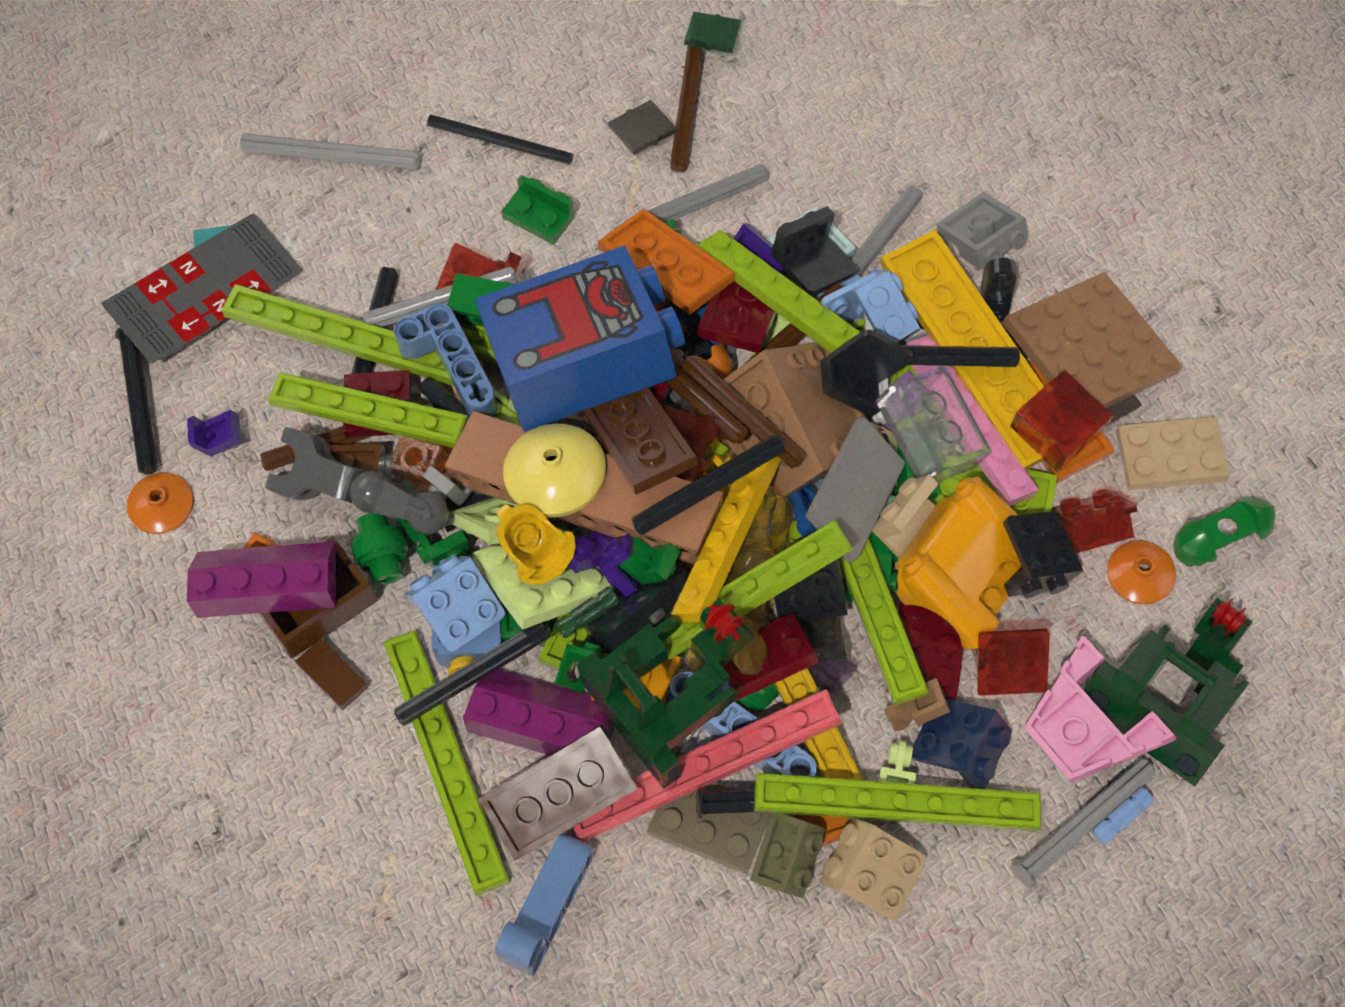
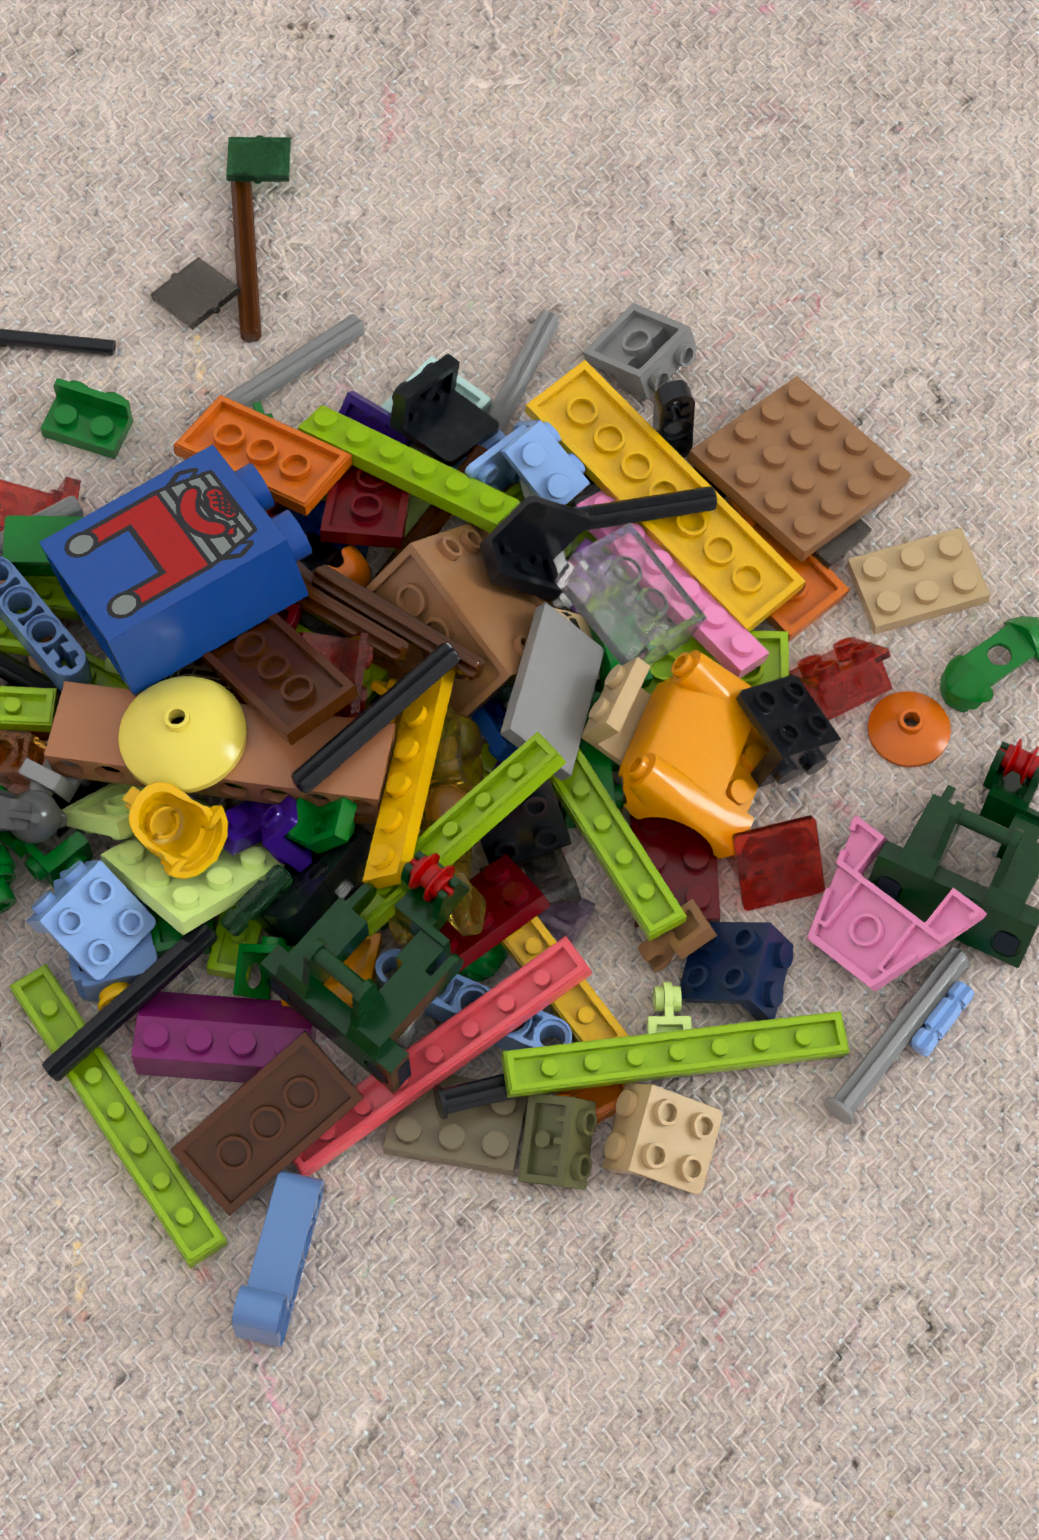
camera: 15 degrees left, 0 degrees up
clear red brick [1010,369,1113,473] -> none

